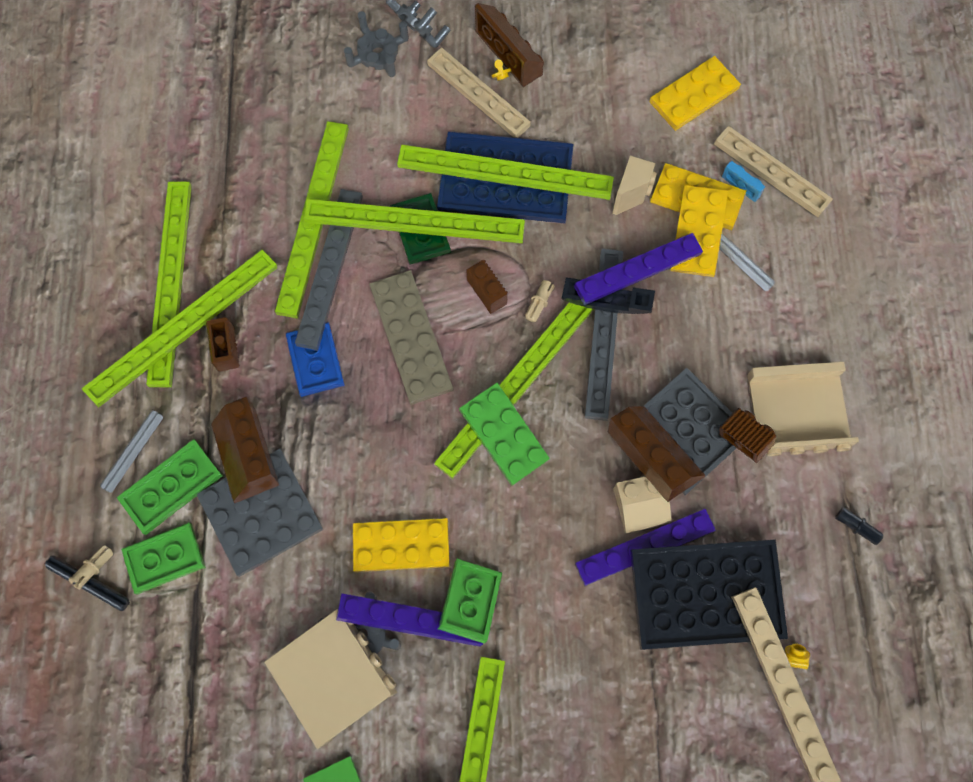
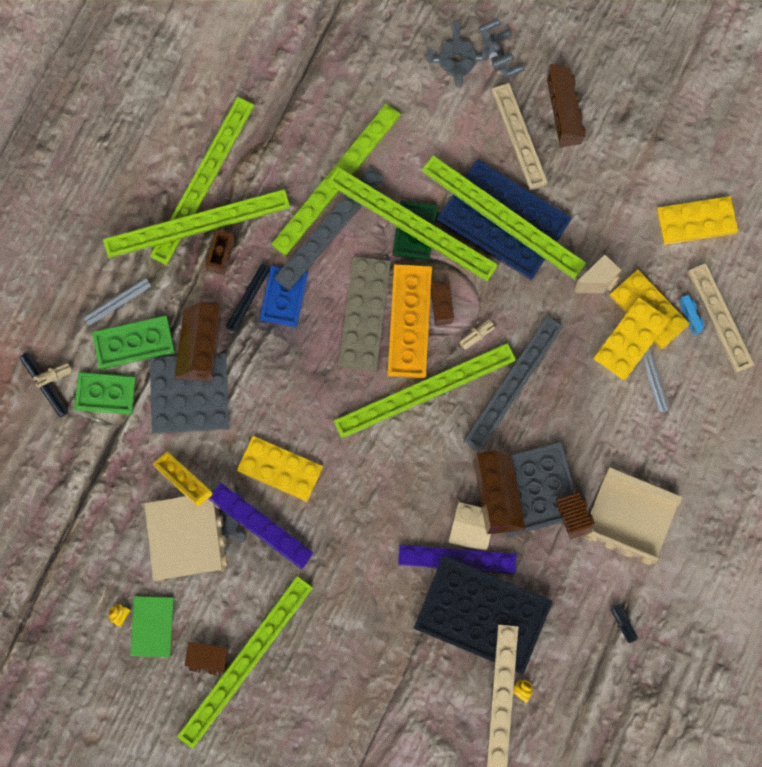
camera: 25 degrees right, 5 degrees up
bright green tile [438,558,502,644] -> none
bright green plate [458,383,550,486] -> none
yellow plate [491,59,511,81] -> none
black slope [562,277,655,314] -> none
dark purple plate [574,233,703,305] -> none
none -> yellow plate [153,451,213,507]
none -> black axle [226,264,270,332]
none -> light orange plate [387,264,432,379]

